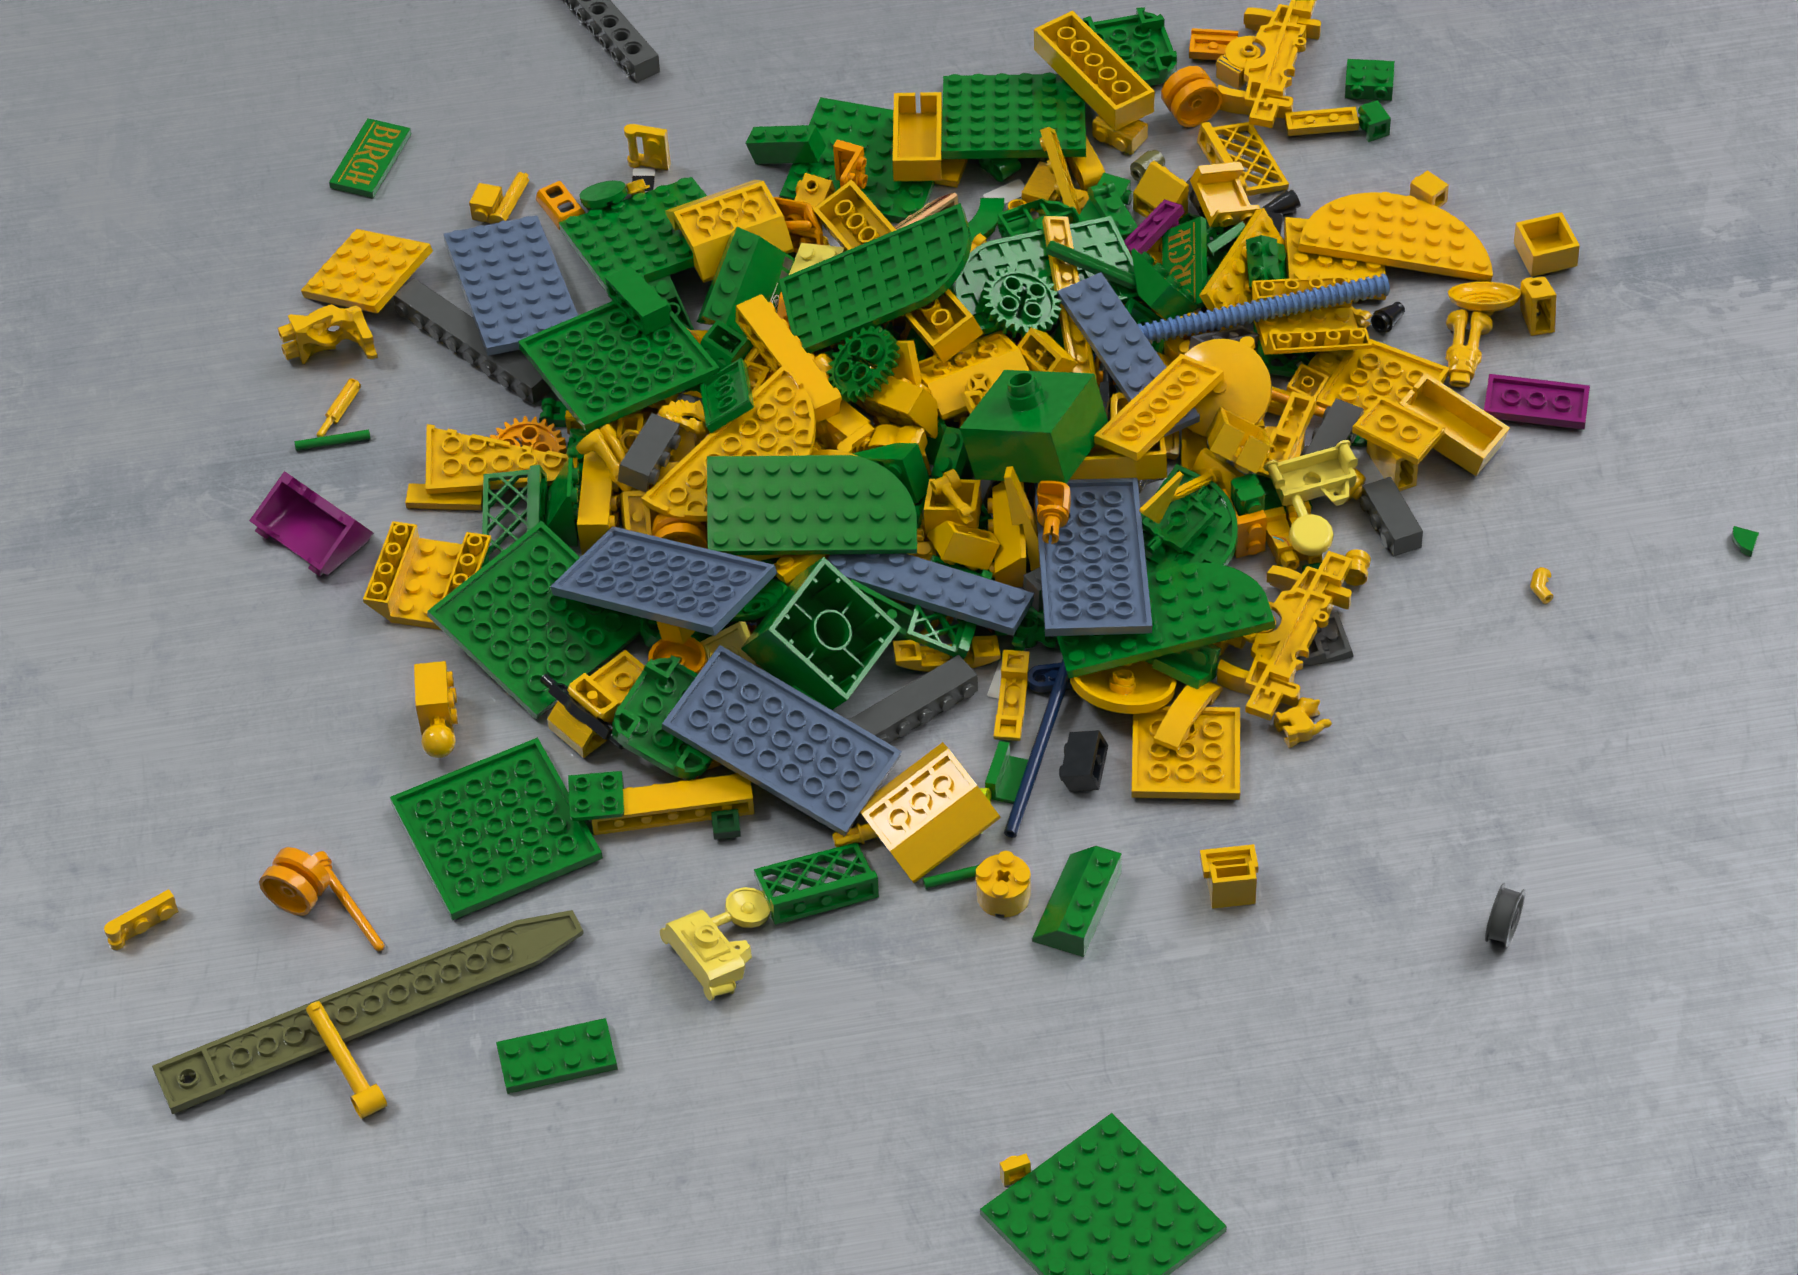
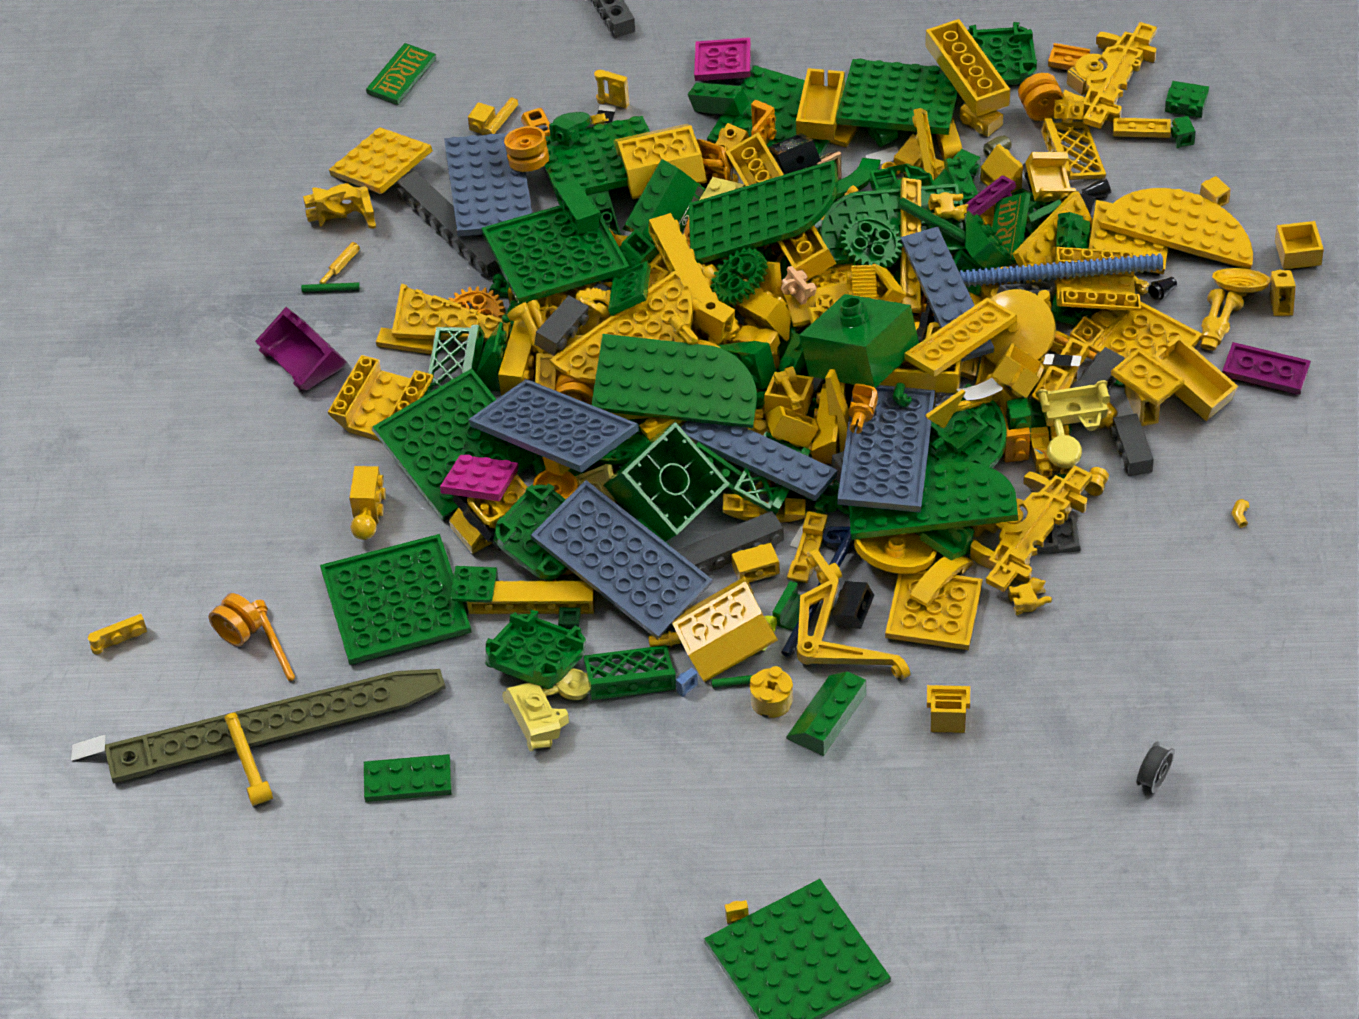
camera: 10 degrees right, 0 degrees up
none -> white sticker [71,735,106,761]
none -> dark pink plate [440,455,519,501]
none -> green plate [485,610,586,689]
none -> light orange wheel [504,126,549,172]
none -> green brick [549,117,580,146]
none -> yellow axle [668,313,698,345]
none -> medium blue plate [676,668,698,697]
none -> yellow torso [692,296,735,344]
none -> dark pink plate [694,38,751,81]
none -> yellow brick [732,543,780,583]
none -> black brick [768,133,821,175]
none -> light nougat hips [781,266,817,305]
none -> yellow piece [797,549,911,680]
none -> yellow brick [847,265,877,299]
none -> green arm [892,382,912,407]
none -> yellow animal [928,192,969,222]
none -> white sticker [956,378,1003,400]
none -> sticker [1043,354,1082,366]
none -> yellow brick [1054,96,1084,123]

